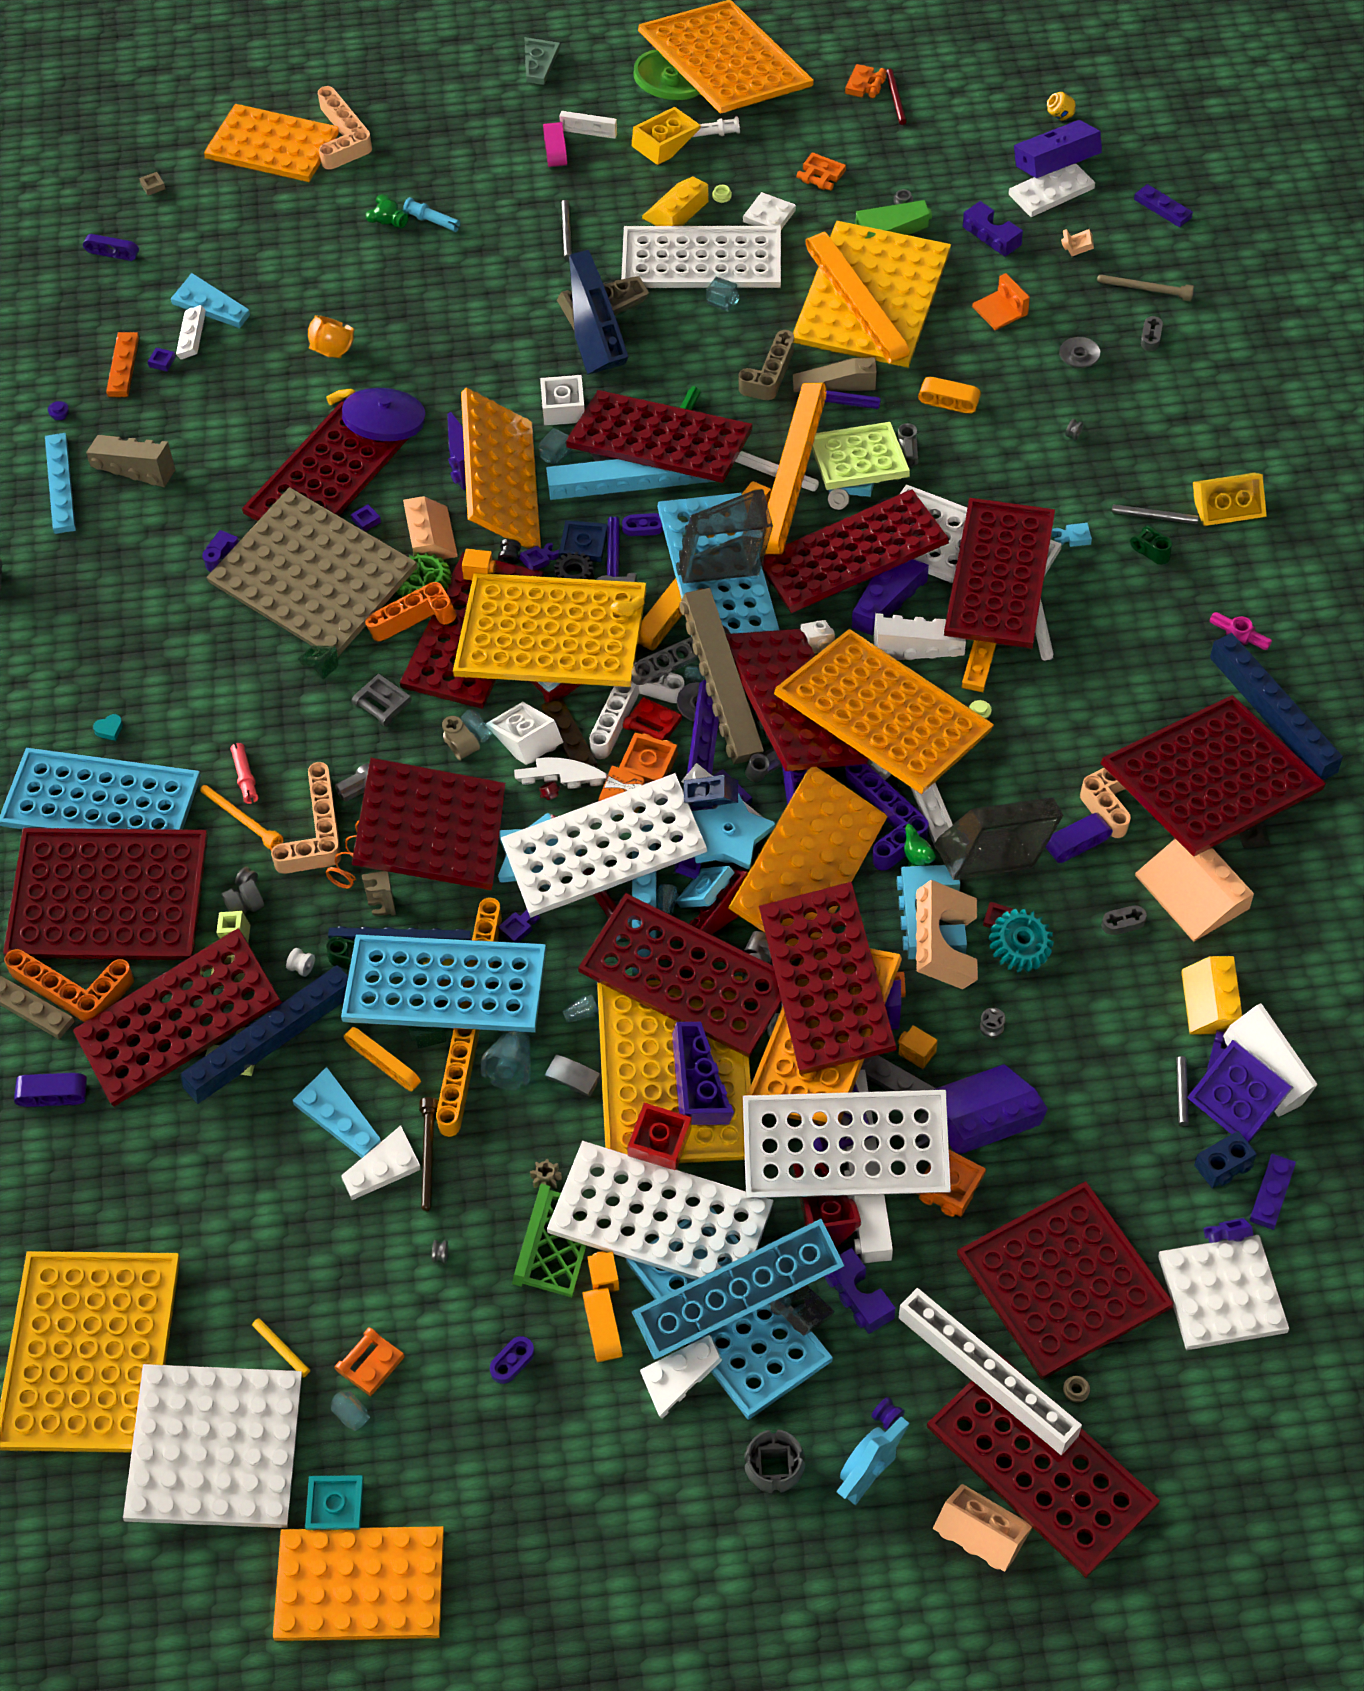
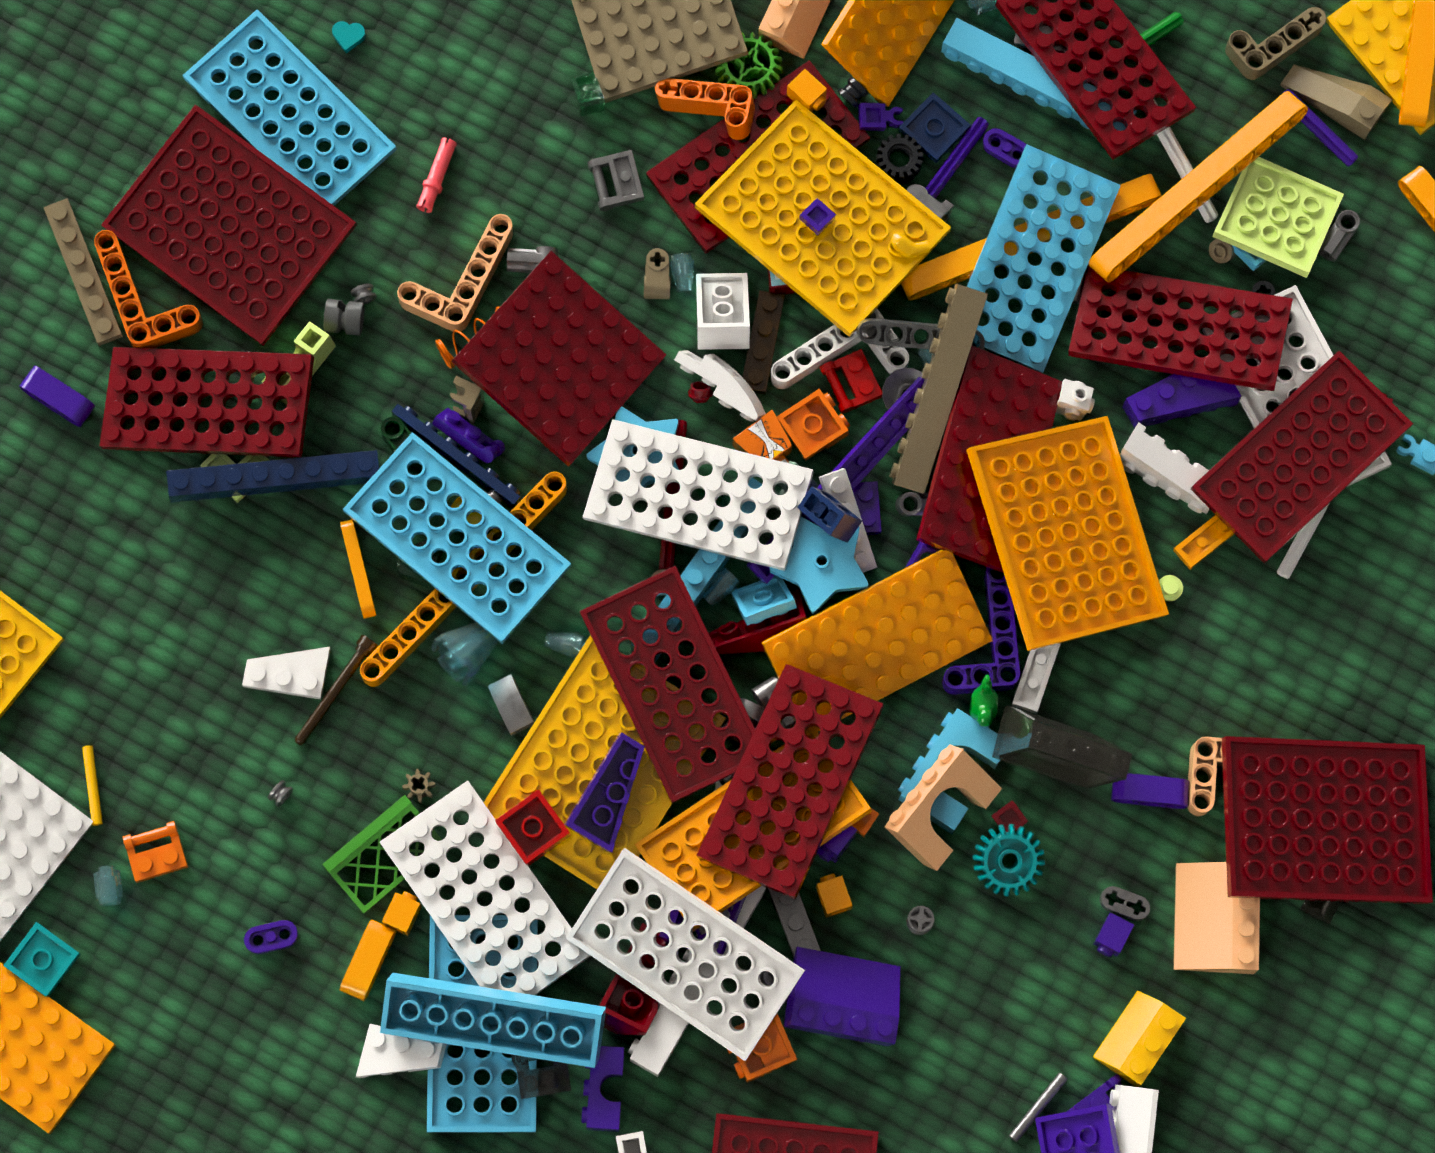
camera: 30 degrees right, 20 degrees up
light orange piece [200,785,284,851] -> none
white wheel [286,948,315,977] -> none
medium azure wing [292,1067,381,1158] -> none
dark purple plate [498,909,540,943] -> none
clear smoke windscreen [676,489,773,584] -> none
none -> dark purple plate [432,408,505,463]
none -> dark purple plate [799,198,836,235]
none -> dark purple brick [1093,912,1134,957]

